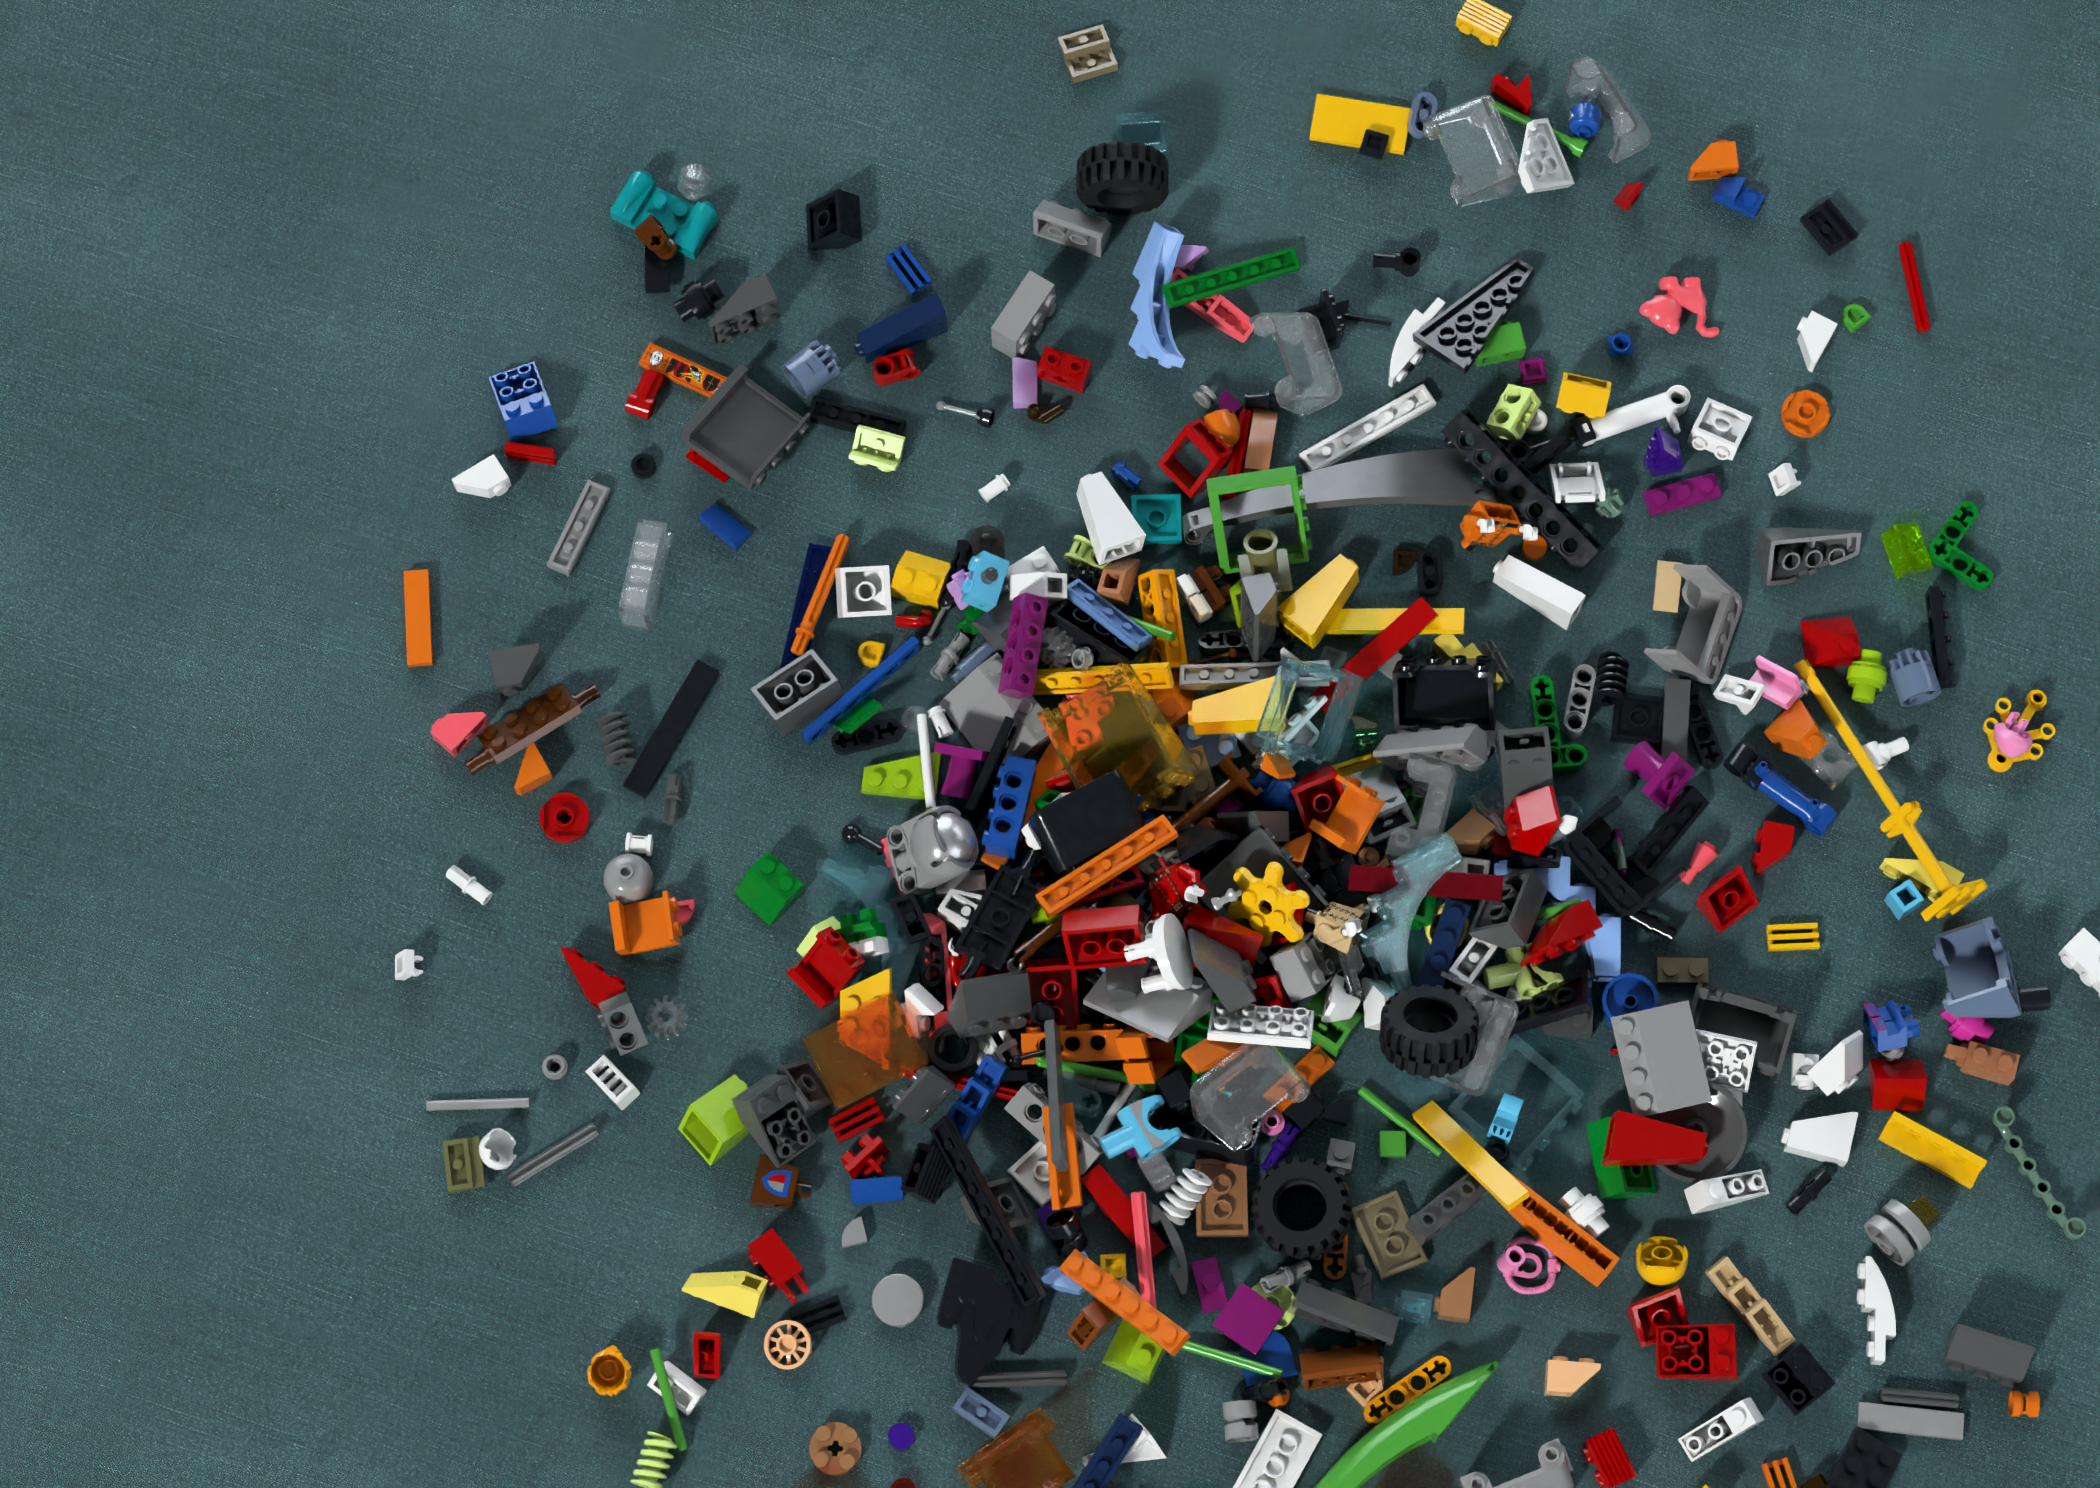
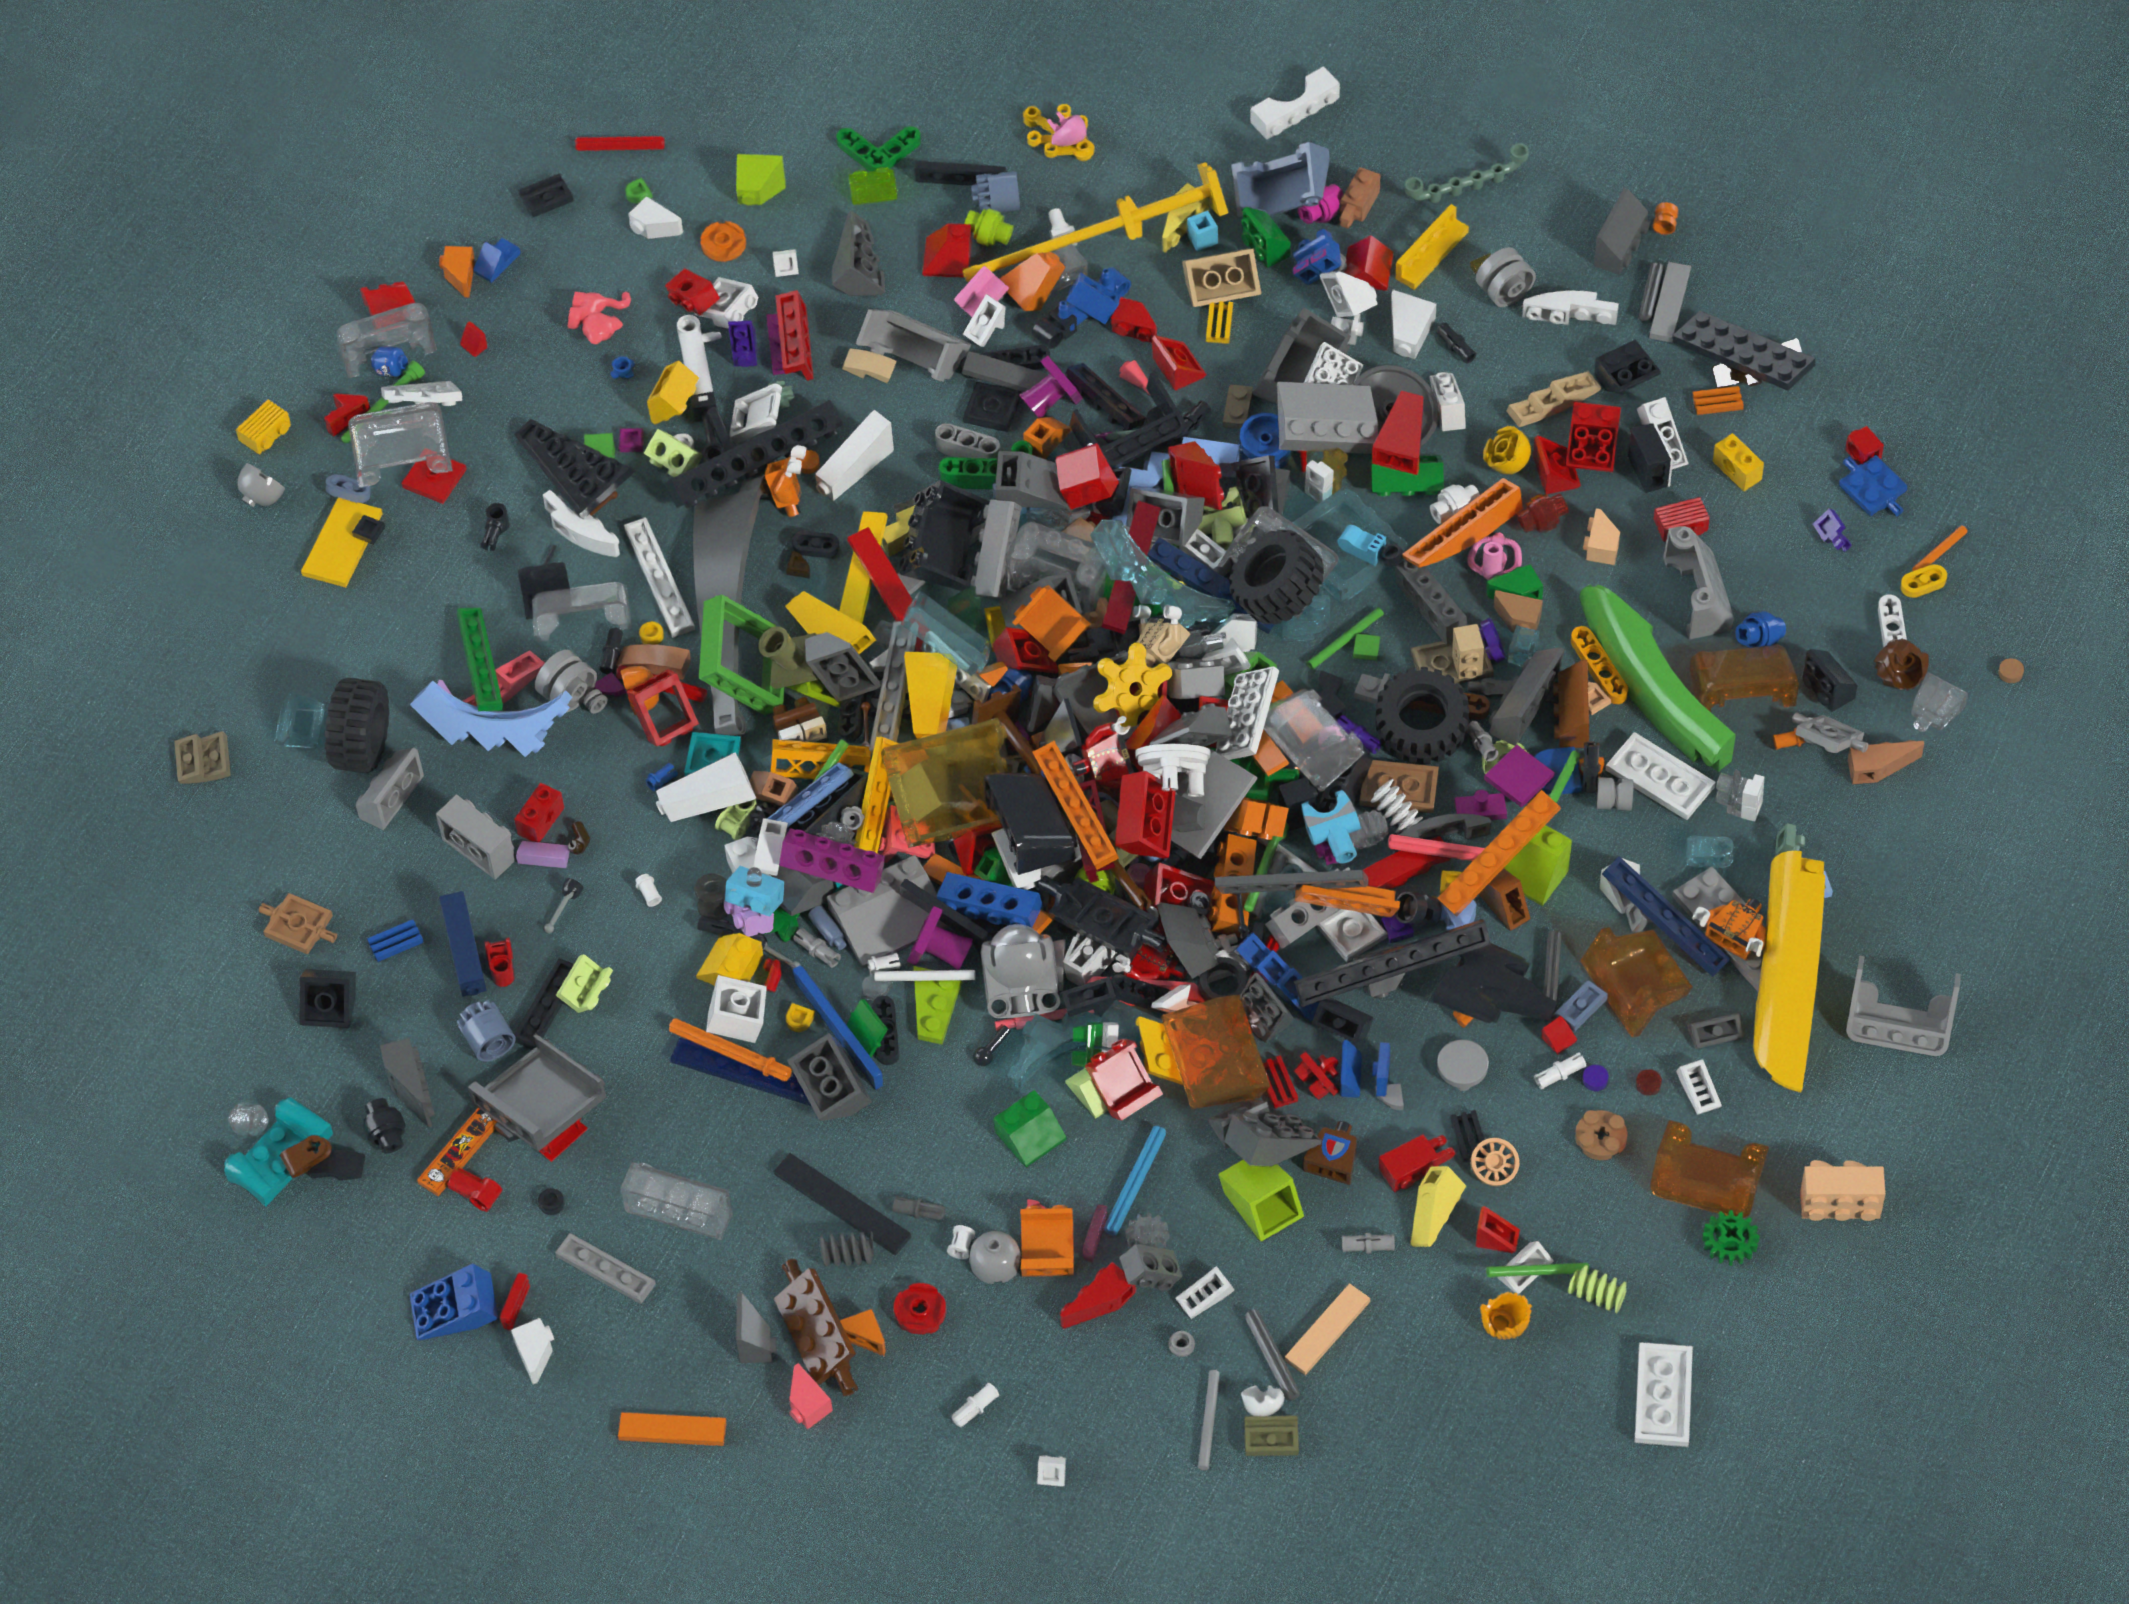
camera: 80 degrees left, 15 degrees down
blue slope [698,503,752,551] -> none
light grey piece [1211,888,1243,911] -> none
yellow tile [1412,1100,1529,1211] -> none
black piece [1593,651,1630,706] -> none
none -> light grey cylinder [237,463,285,507]
none -> medium nougat plate [259,893,337,955]
none -> red slope [360,281,416,329]
none -> red plate [402,449,467,504]
none -> light grey wheel [535,649,597,712]
none -> yellow tile [639,621,664,645]
none -> red brick [665,268,720,316]
none -> lime slope [736,154,786,205]
none -> red fence [776,290,814,381]
none -> orange slope [1023,417,1071,459]
none -> blue hinge [1066,272,1120,324]
none -> clear pink tile [1083,1204,1108,1263]
none -> dark azure axle [1104,1126,1166,1236]
none -> tan slope [1182,248,1261,307]
none -> green slope [1241,207,1291,268]
none -> light nougat tile [1285,1283,1370,1375]
none -> hips [1305,448,1348,505]
none -> light grey pin [1342,1233,1395,1254]
none -> blue plate [1373,1043,1390,1097]
none -> tan brick [1452,624,1484,679]
none -> dark purple plate [1479,618,1506,663]
none -> green slope [1486,564,1543,600]
none -> clear red piece [1516,493,1569,533]
none -> white pin [1534,1052,1586,1090]
none -> red slope [1541,1016,1577,1055]
none -> black piece [1628,422,1673,493]

